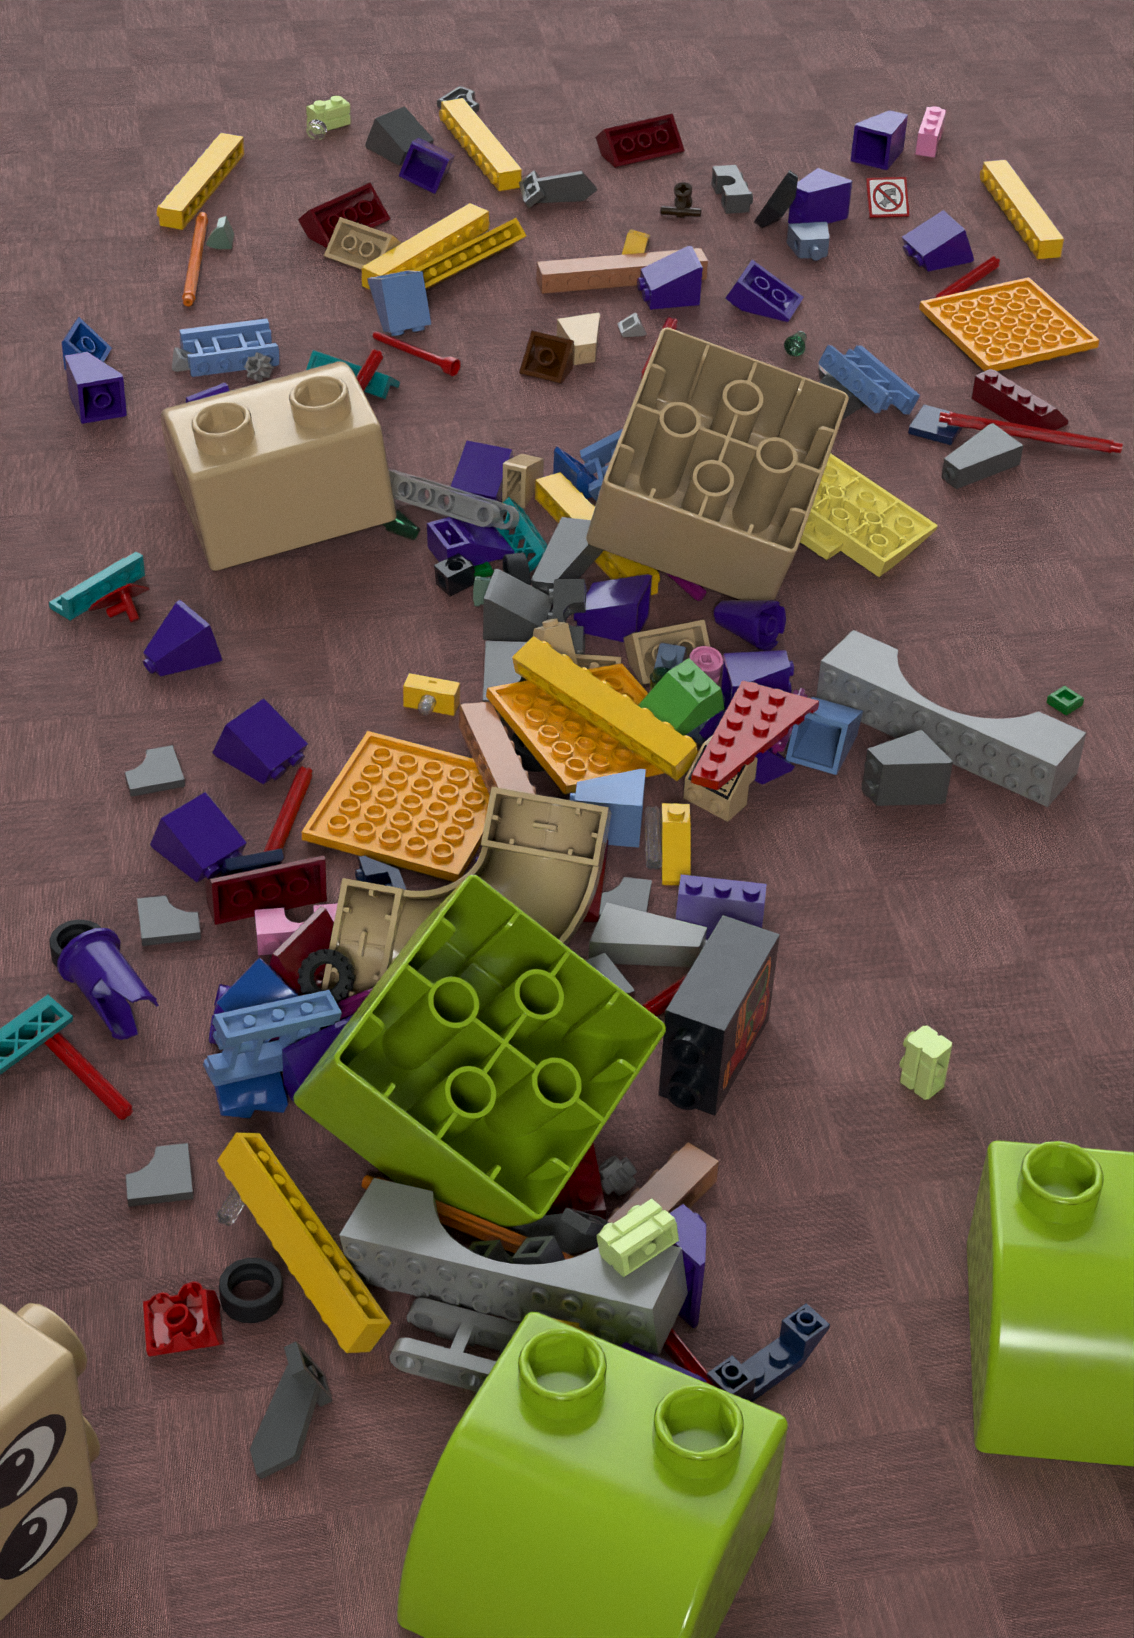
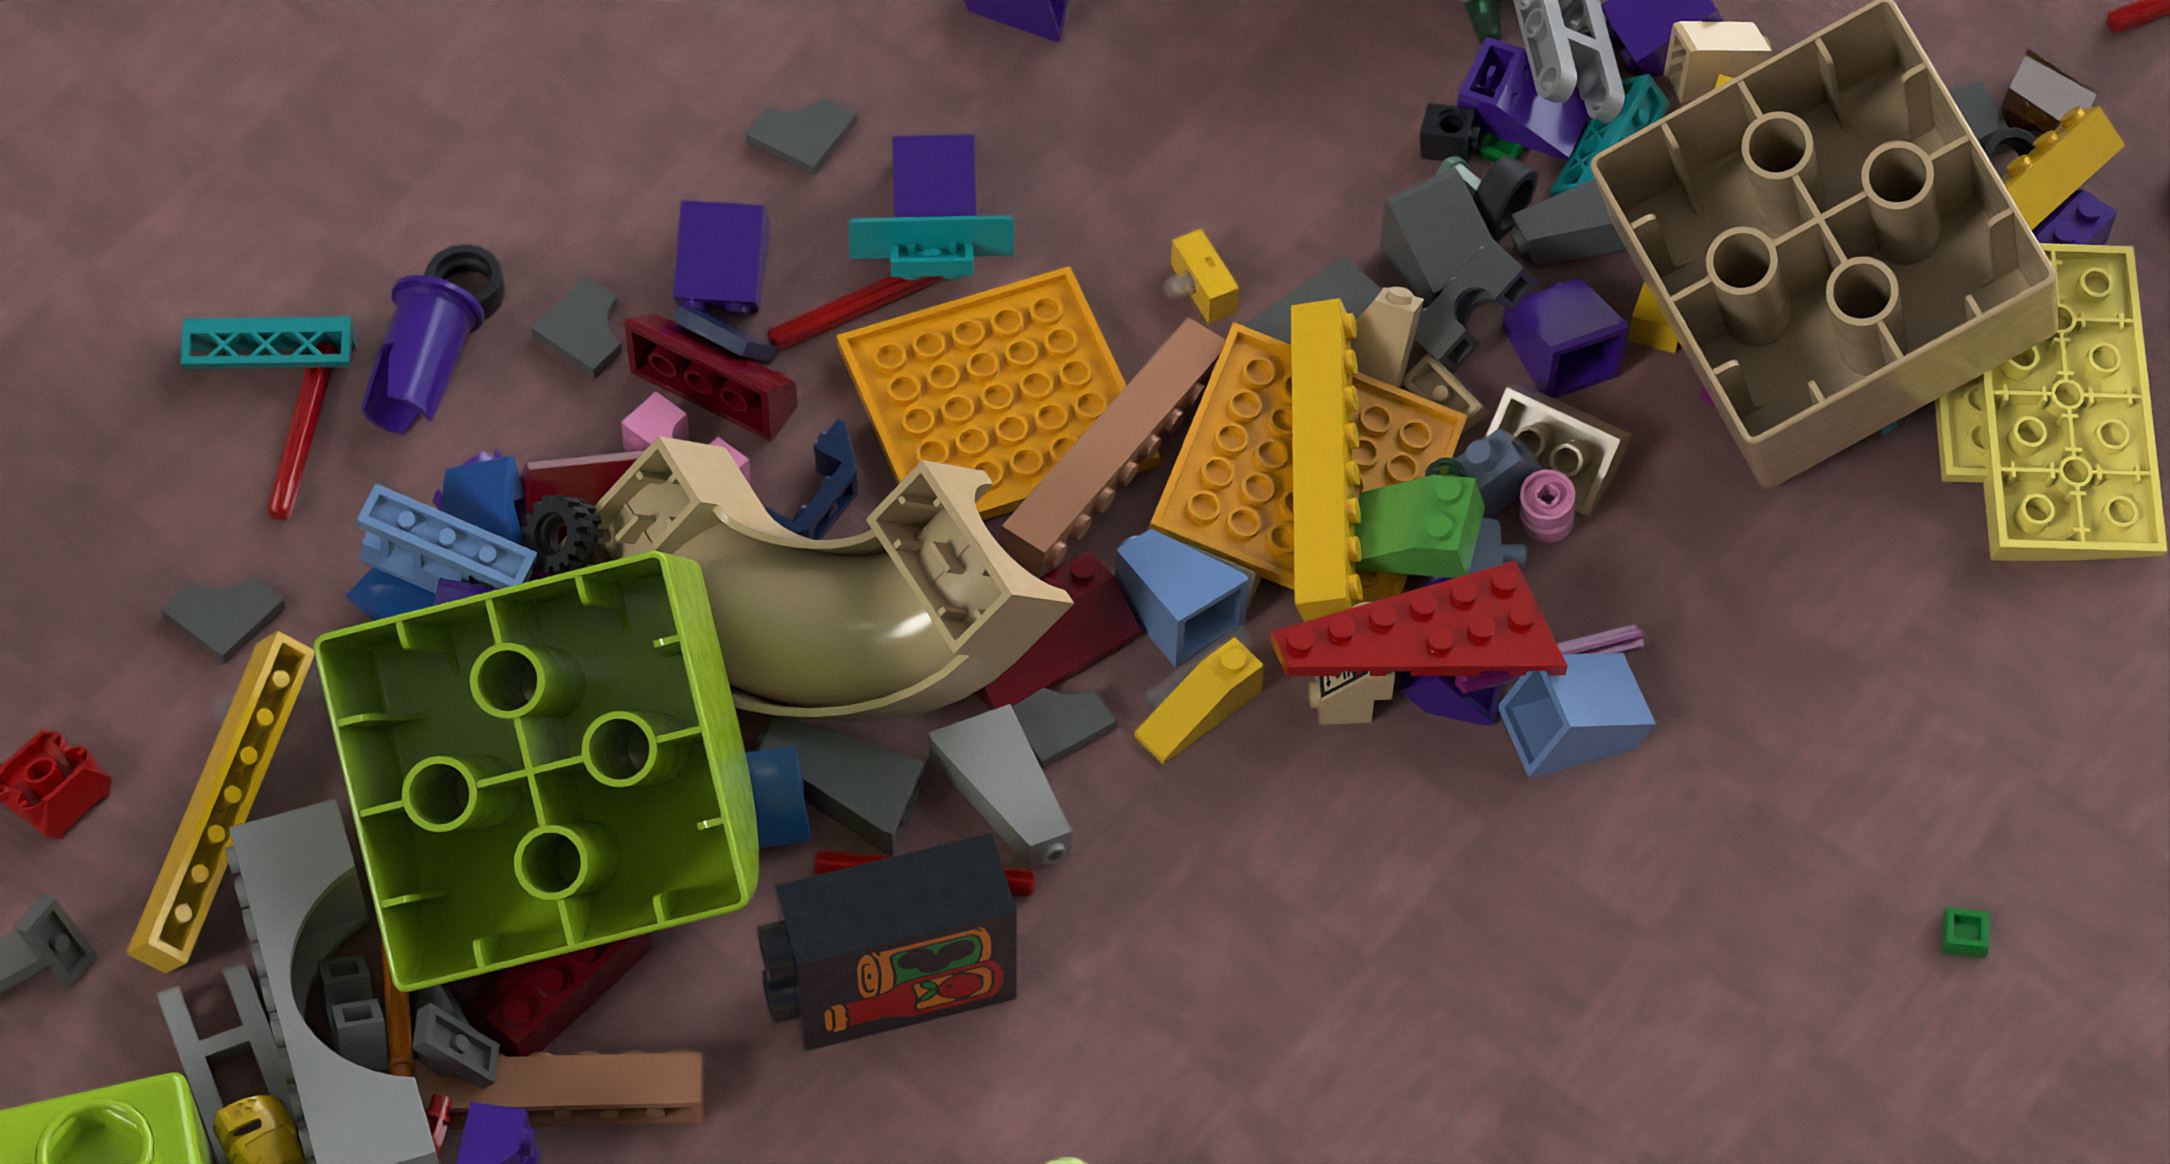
camera: 50 degrees right, 15 degrees up
black tyre [219,1257,284,1323] -> none
yellowish green brick [597,1199,679,1277] -> none
light grey gear [598,1156,637,1196] -> none
dark purple slope [676,874,767,940] -> none
dark purple cone [714,600,786,651] -> none
dark purple slope [720,650,794,712] -> none
light grey arch [816,630,1086,807] -> none
dark grey slope [861,730,953,806] -> none
none -> teal bracket [849,215,1014,280]

